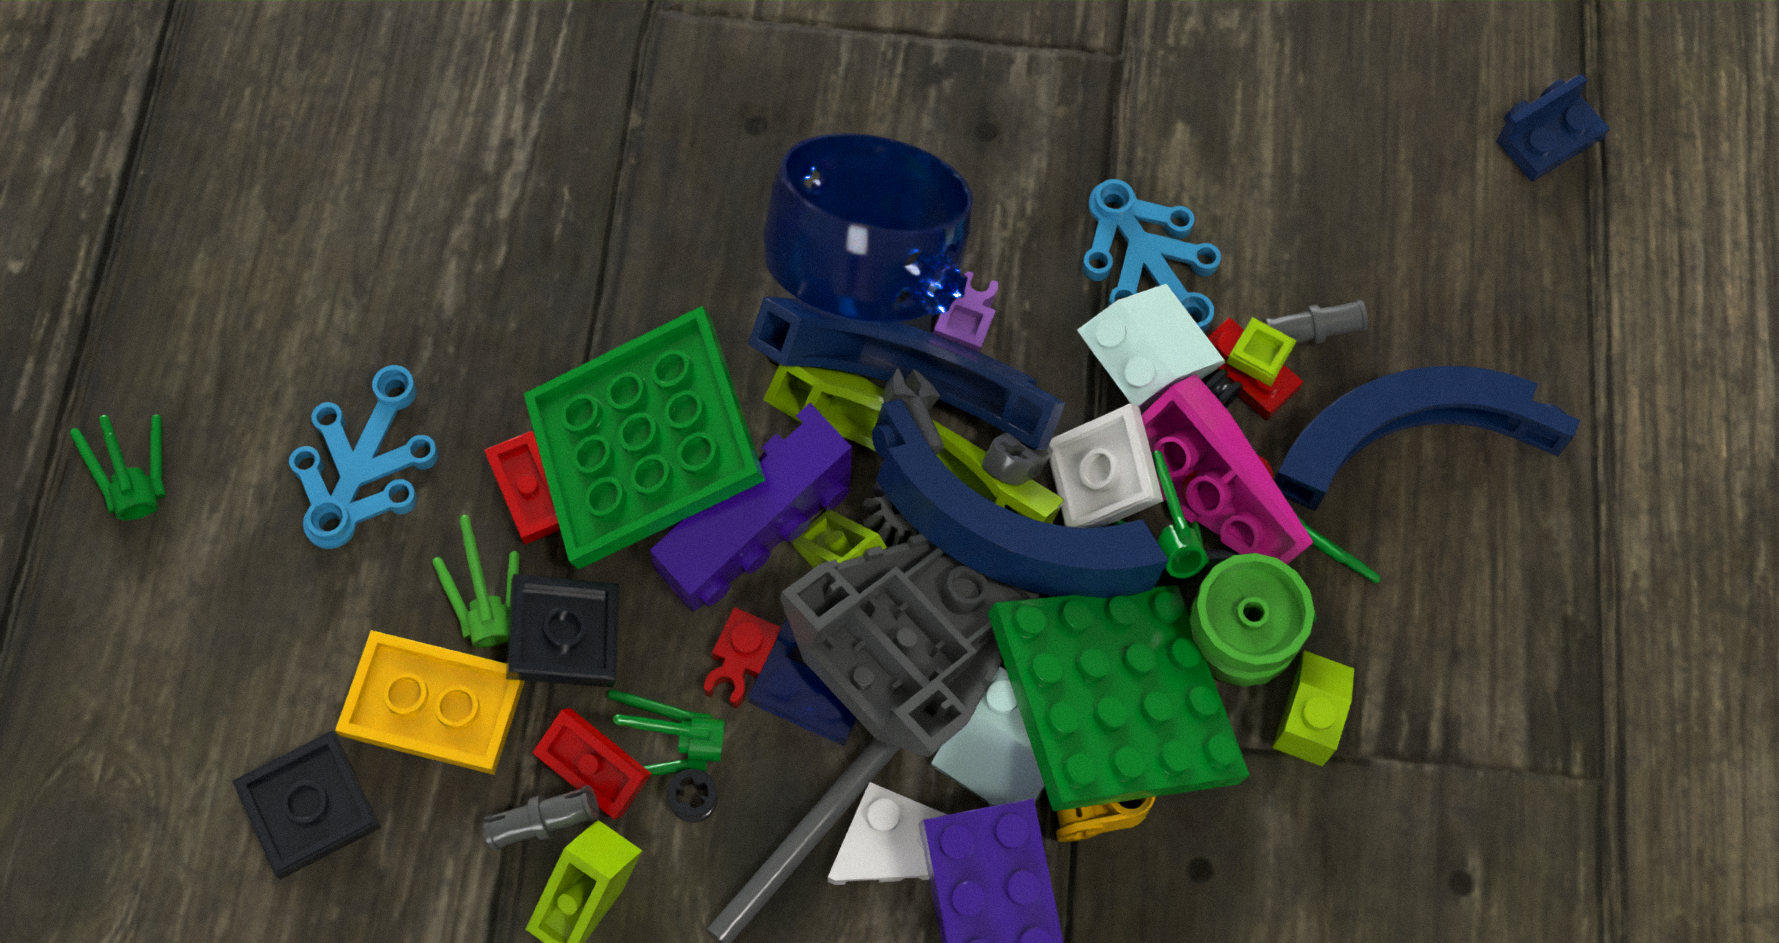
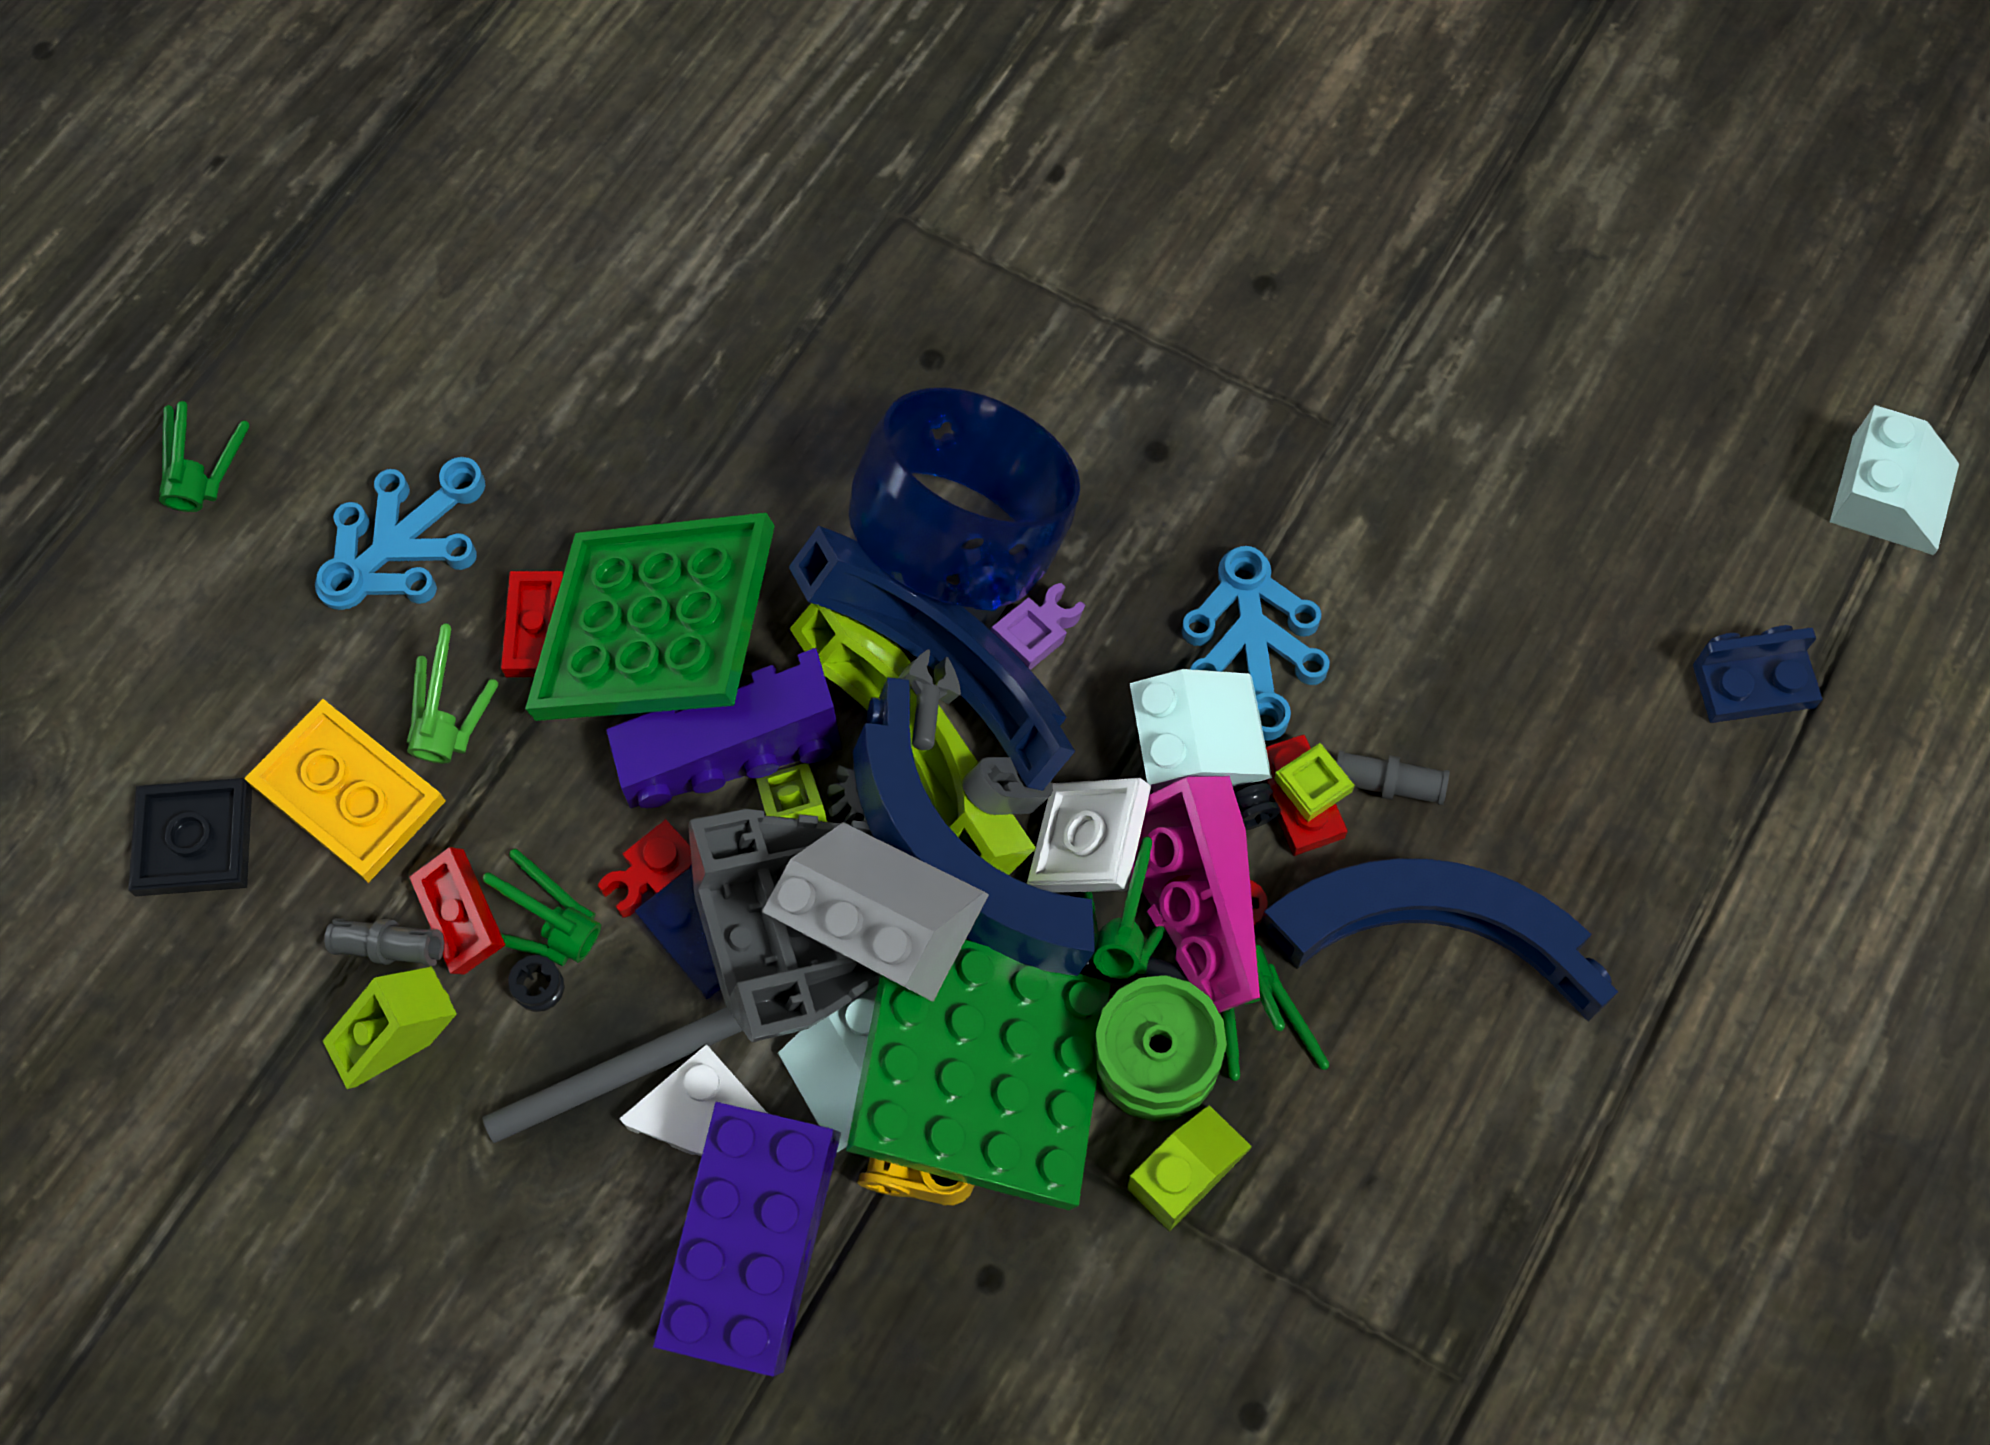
camera: 30 degrees right, 0 degrees up
black tile [506,574,619,688] -> none
none -> light grey slope [762,822,989,1002]

